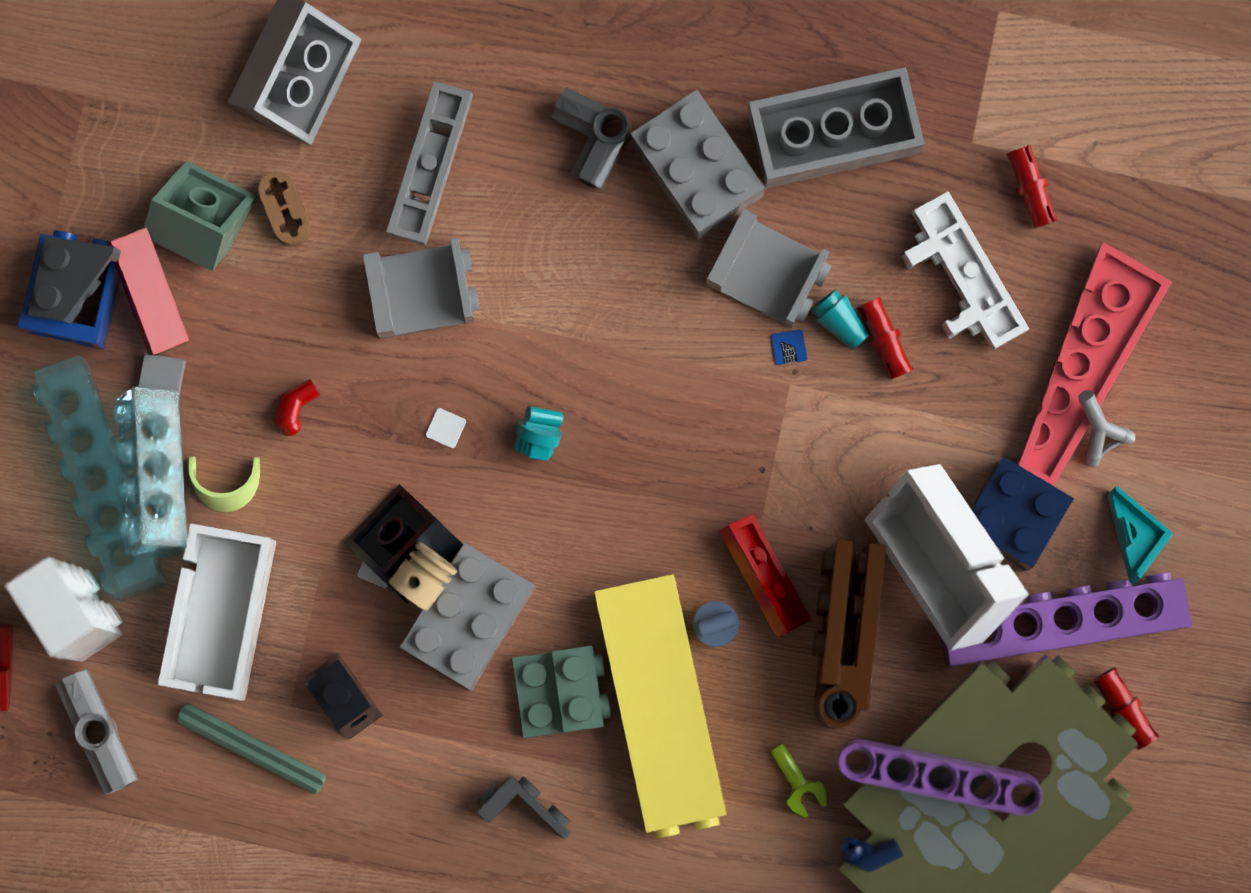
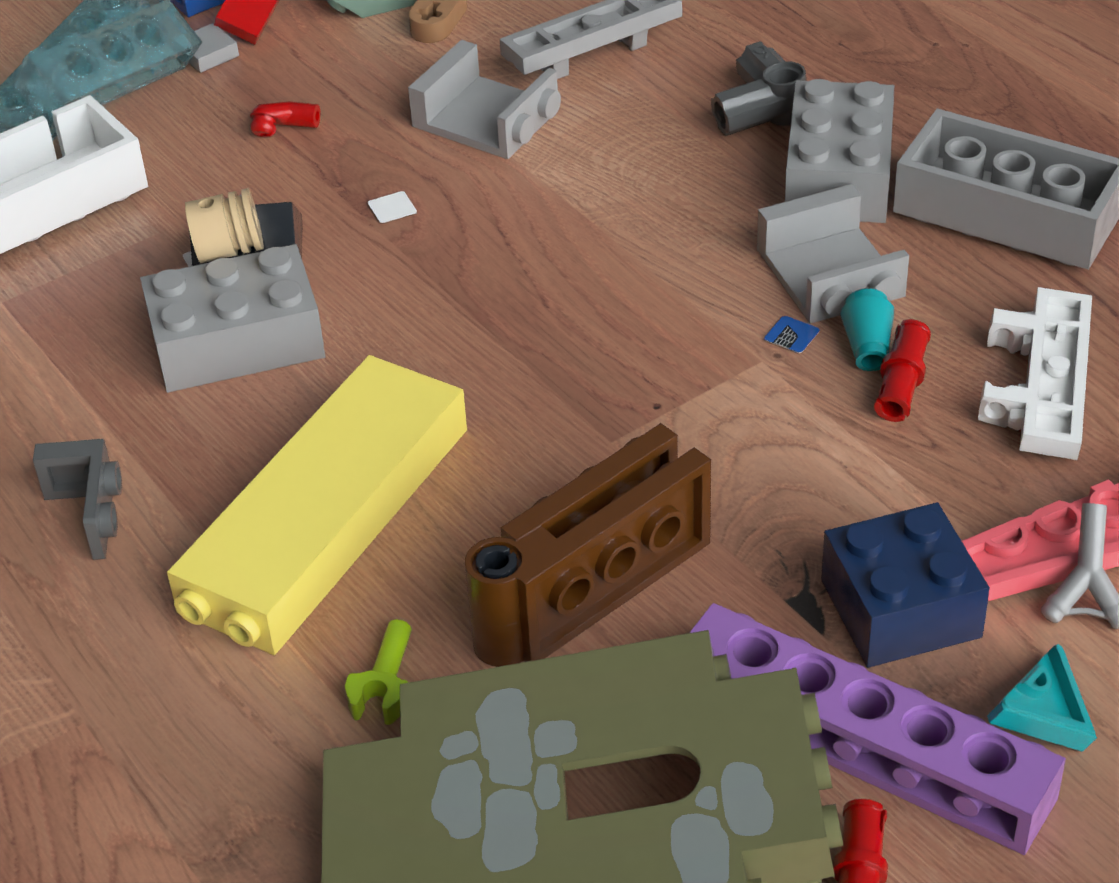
camera: 45 degrees right, 40 degrees down
yellowish green helmet [189,456,260,512] -> none
black torso [305,653,383,739] -> none
sand green plate [512,646,611,738] -> none
teal piece [514,406,563,461] -> none
sand blue piece [693,601,739,647] -> none
red plate [719,514,811,638] -> none
medium lavender beam [839,739,1042,815] -> none
dark blue arm [839,837,903,872] -> none
white piece [865,464,1029,651] -> none

